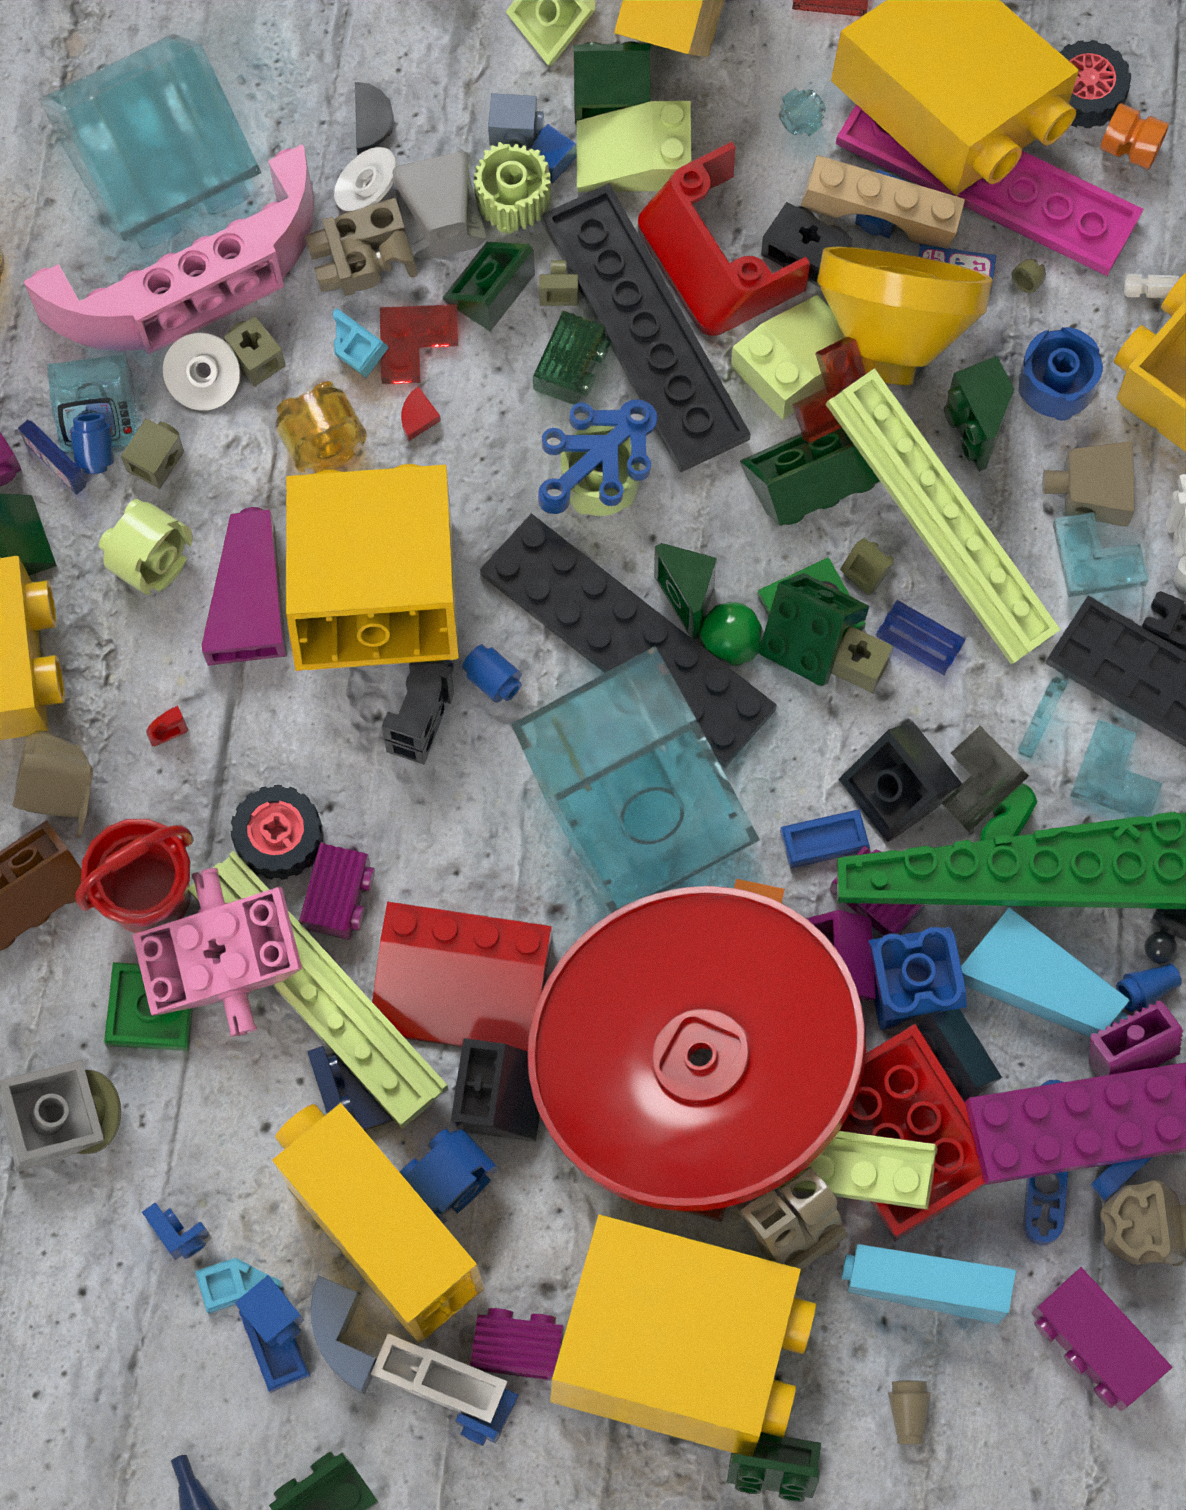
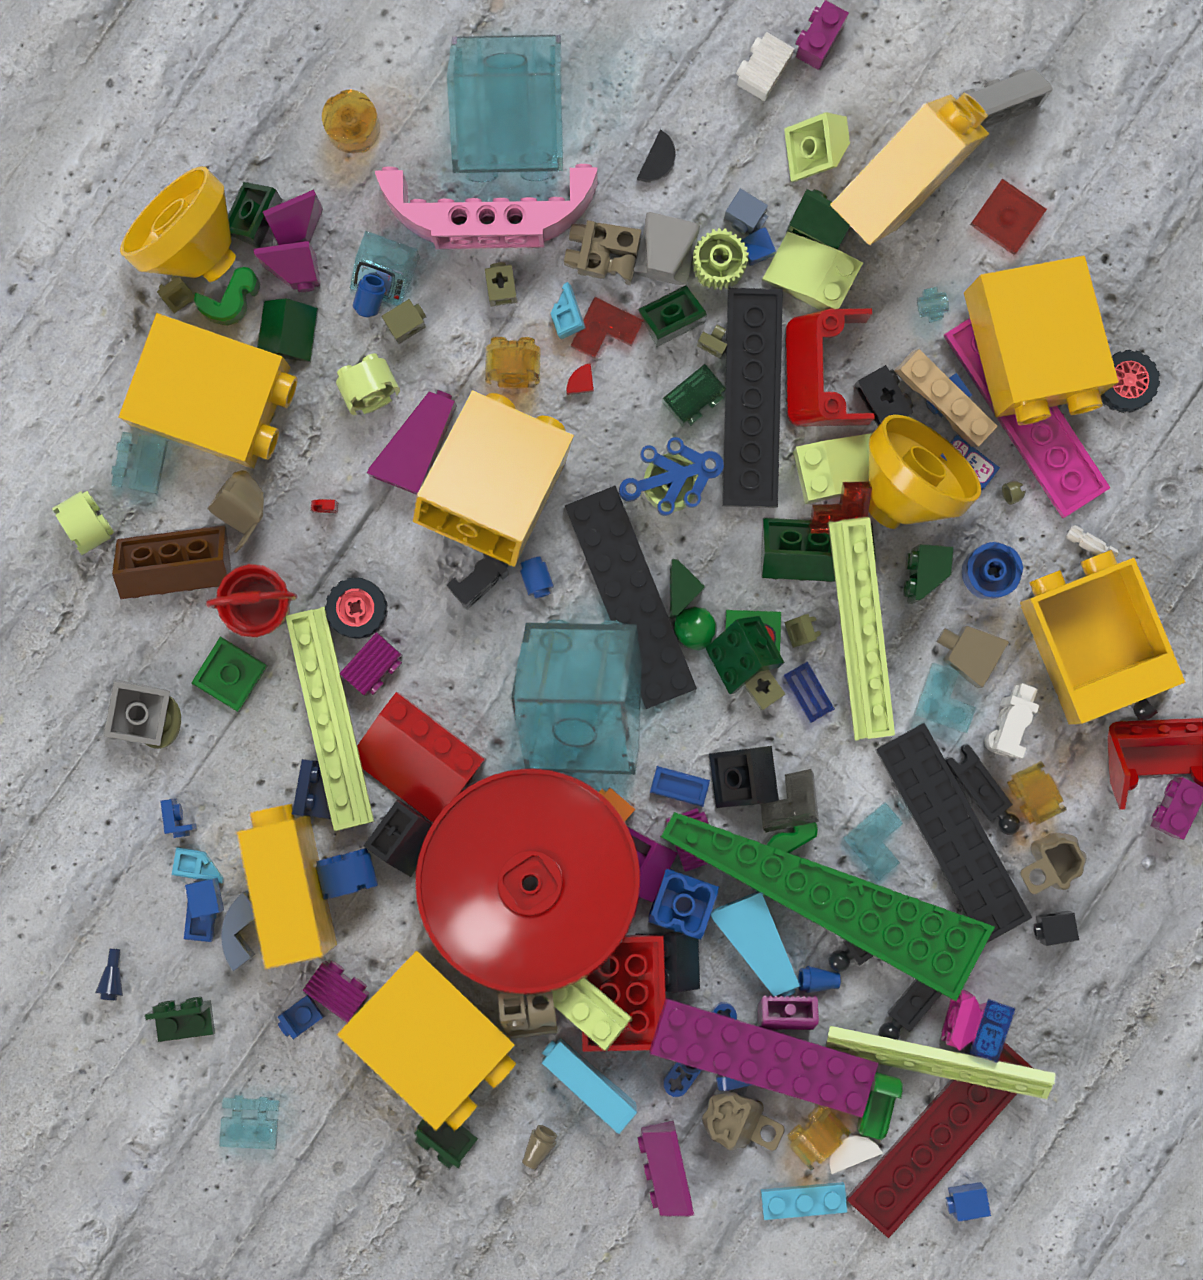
camera: 25 degrees right, 15 degrees up
clear blue tile [18,419,86,495] -> none
bright pink slope [132,868,302,1037] -> none
white dish [163,332,241,410] -> none
white dish [334,147,398,213] -> none
white slope [371,1334,507,1423] -> none
clear light blue tile [1018,677,1068,759] -> none
orange wheel [1100,103,1170,170] -> none

